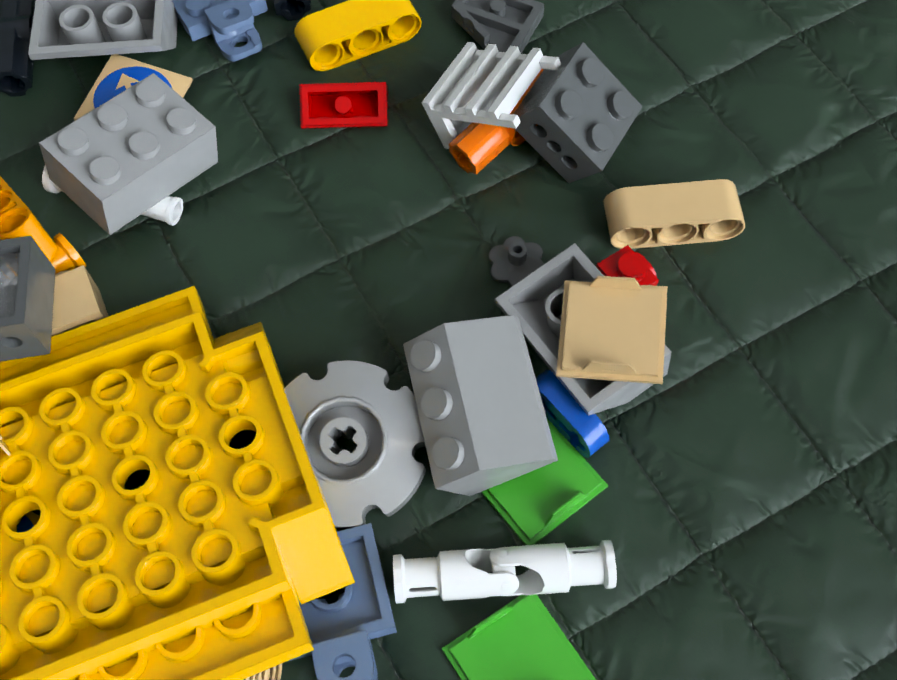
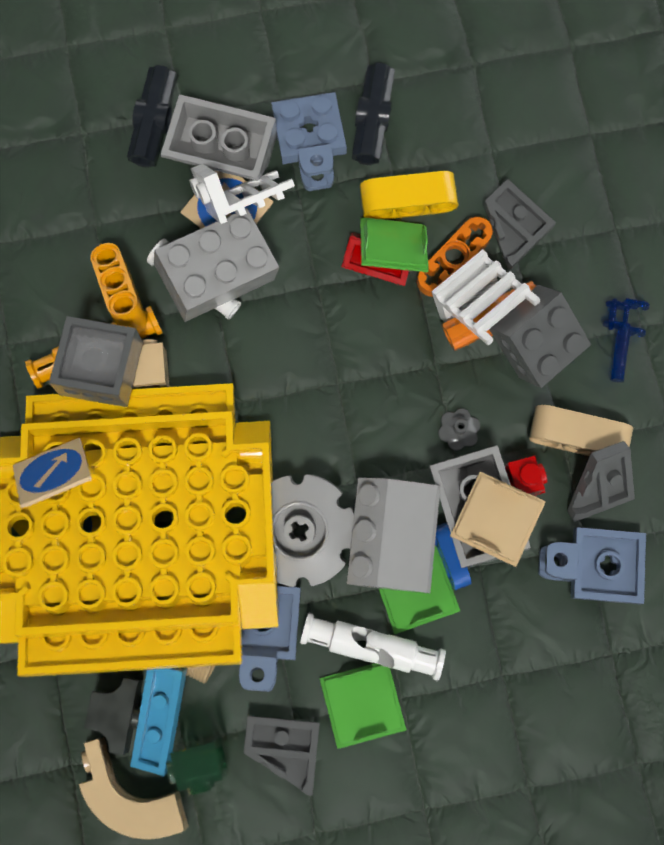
camera: 15 degrees right, 15 degrees up
none -> white plate [189,164,295,224]
none -> bright green piece [360,217,429,272]
none -> orange beam [417,217,493,297]
none -> sand blue plate [538,527,646,604]
none -> dark grey wing [568,441,635,522]
none -> clear blue piece [603,298,650,383]

